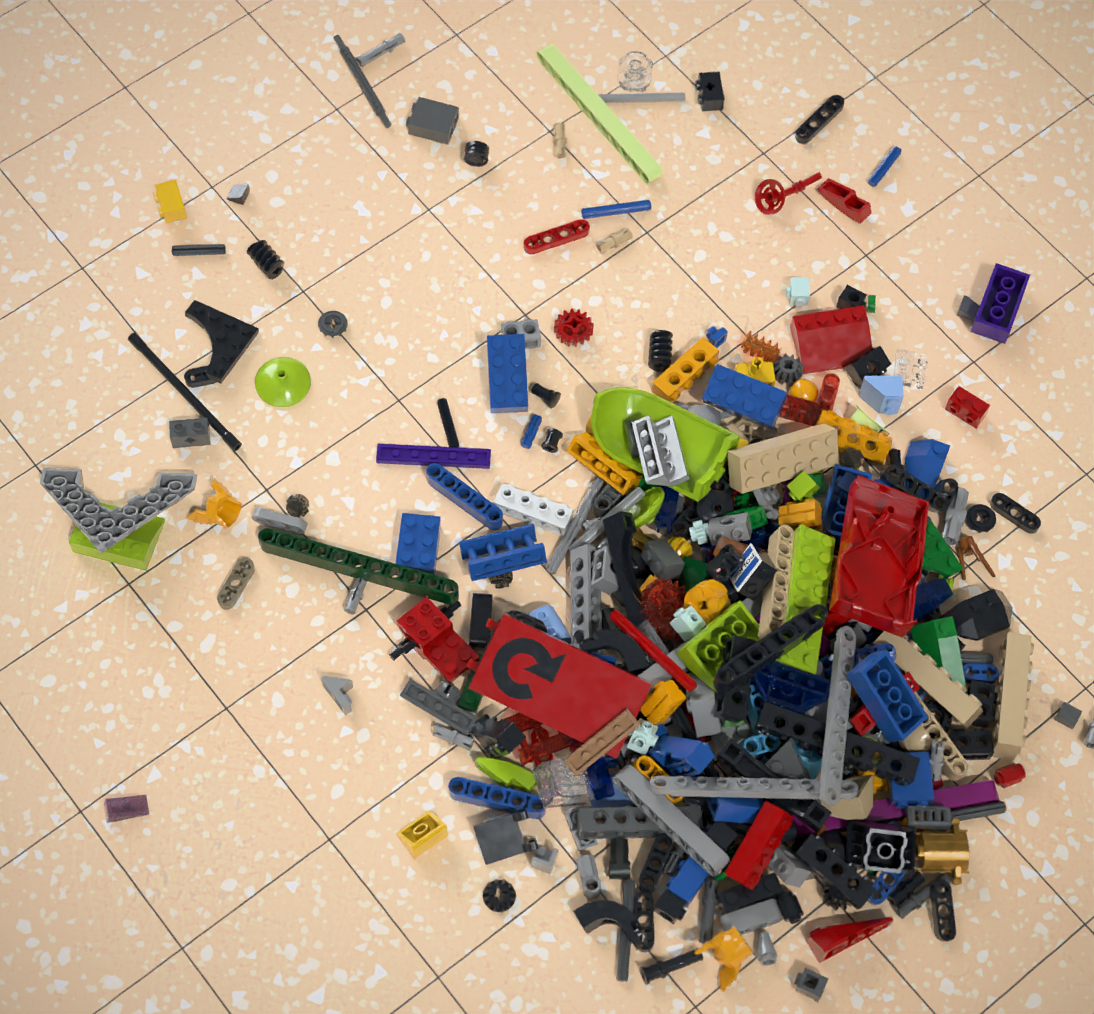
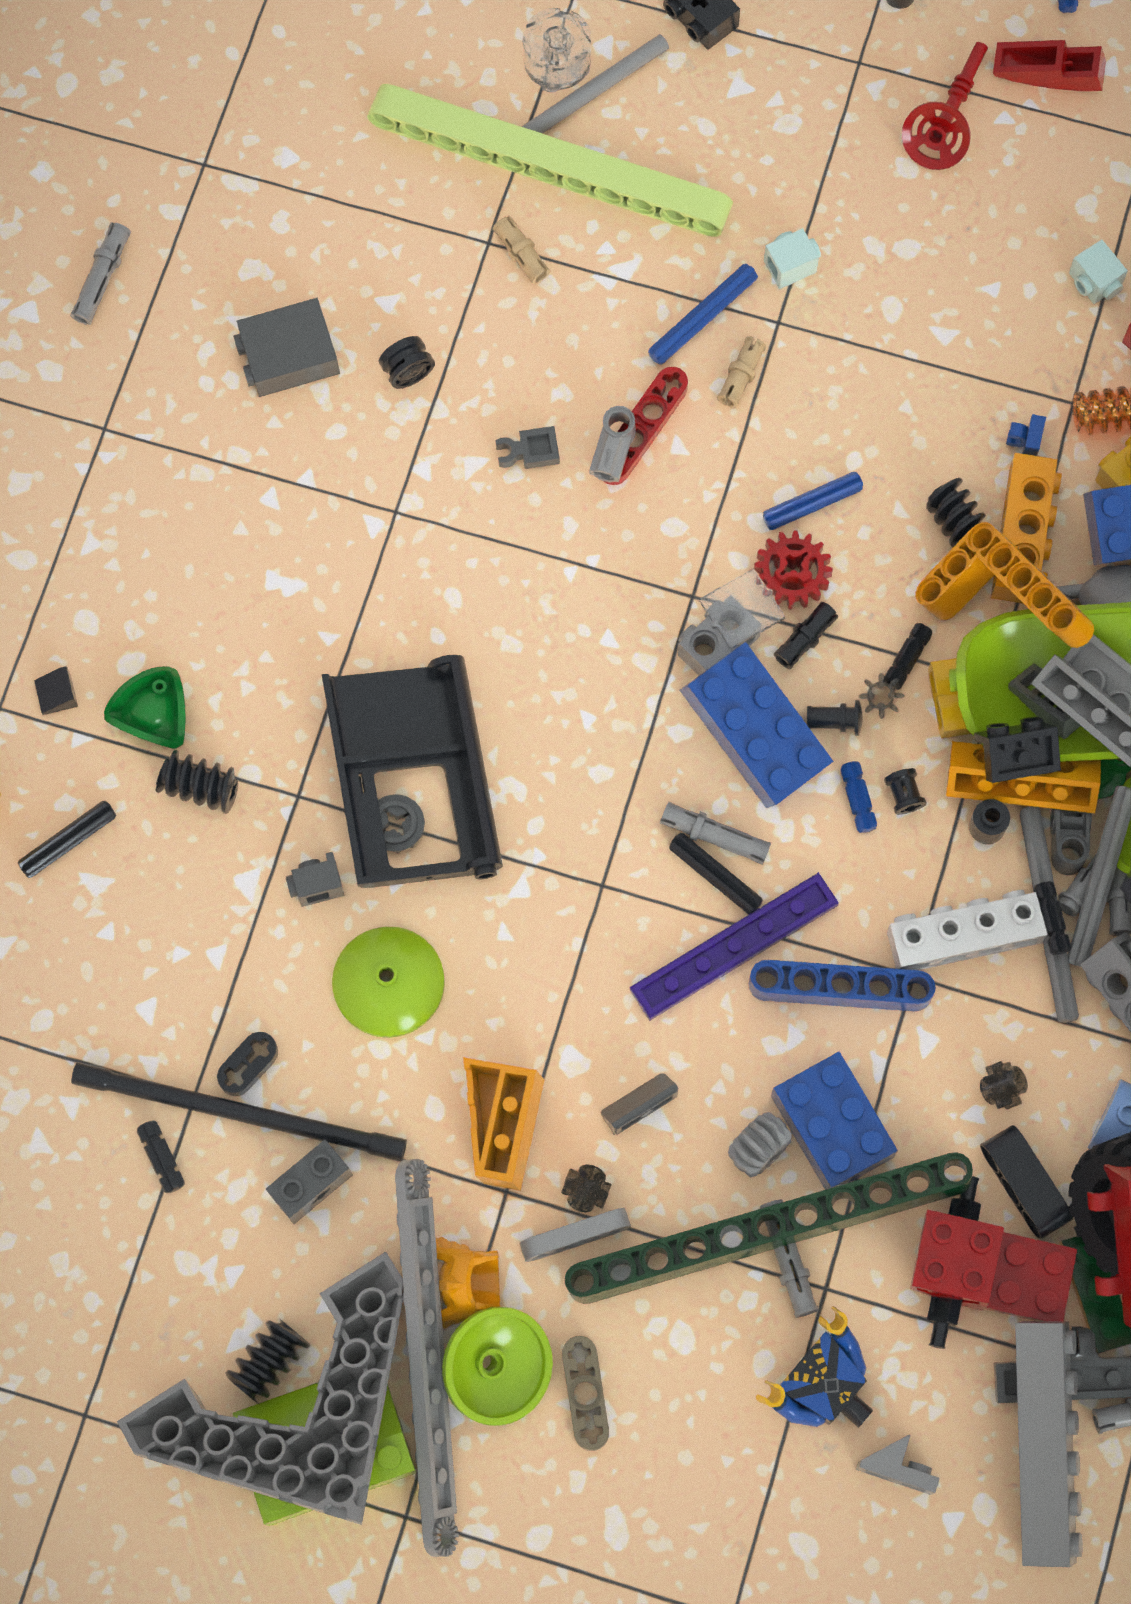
camera: 30 degrees left, 10 degrees up
black plate [185,300,259,384] -> none
dark grey axle [334,35,392,128] -> none
blue fence [459,524,547,582] -> none
none -> green hat [104,666,186,749]
none -> black axle [137,1120,185,1193]
none -> black piece [225,1319,311,1404]
none -> dark grey brick [285,852,345,907]
none -> black piece [321,655,503,888]
none -> light grey plate [395,1159,459,1557]
none -> lime dish [442,1306,553,1426]
none -> light orange wedge [463,1057,545,1191]
none -> dark grey plate [495,426,560,469]
none -> light grey piece [589,406,636,483]
none -> dark grey slope [601,1073,679,1135]
none -> light grey pin [660,801,771,865]
none -> clear piece [699,568,786,650]
none -> light grey gear [728,1112,792,1177]
none -> torso [756,1306,873,1428]
none -> blue axle [763,471,863,530]
none -> light aqua brick [764,228,821,289]
none -> black pin [773,602,839,670]
none -> clear smoke gear [859,673,905,719]
none -> black axle [884,623,932,690]
none -> light orange beam [915,522,1094,648]
none -> black brick [969,799,1010,844]
none -> black bracket [974,717,1061,783]
none -> light grey brick [1015,1321,1083,1567]
none -> black axle [1033,881,1071,955]

